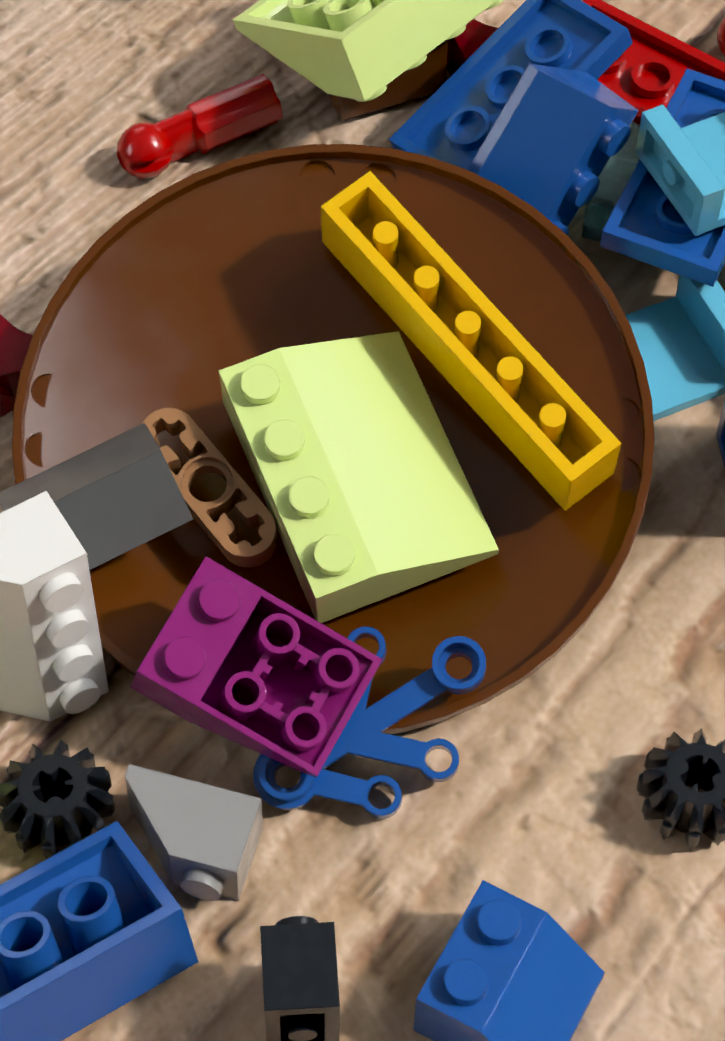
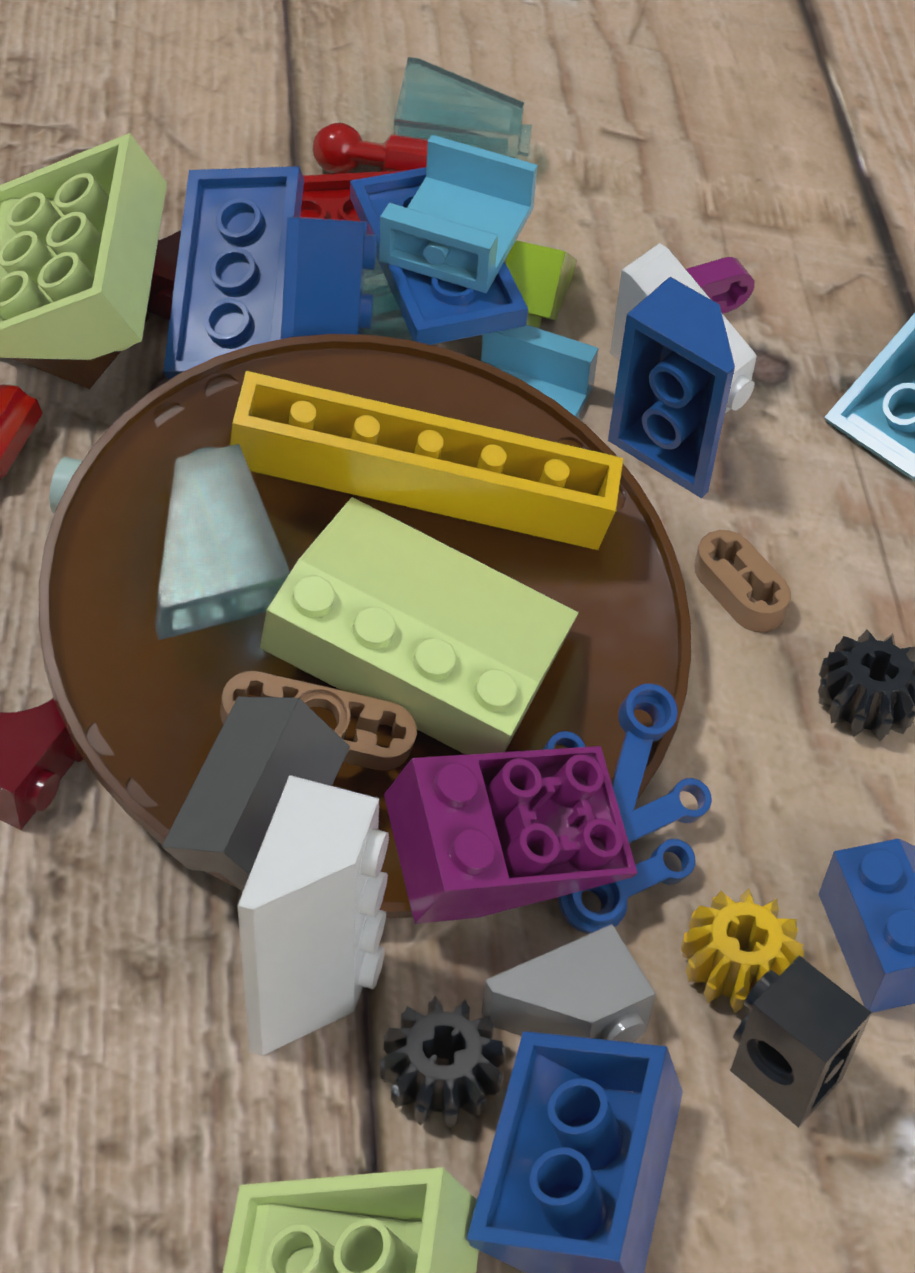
camera: 45 degrees left, 5 degrees down
none -> clear light blue slope [155,444,290,640]
none -> yellow gear [681,888,804,1014]
none -> medium nougat beam [694,530,791,632]

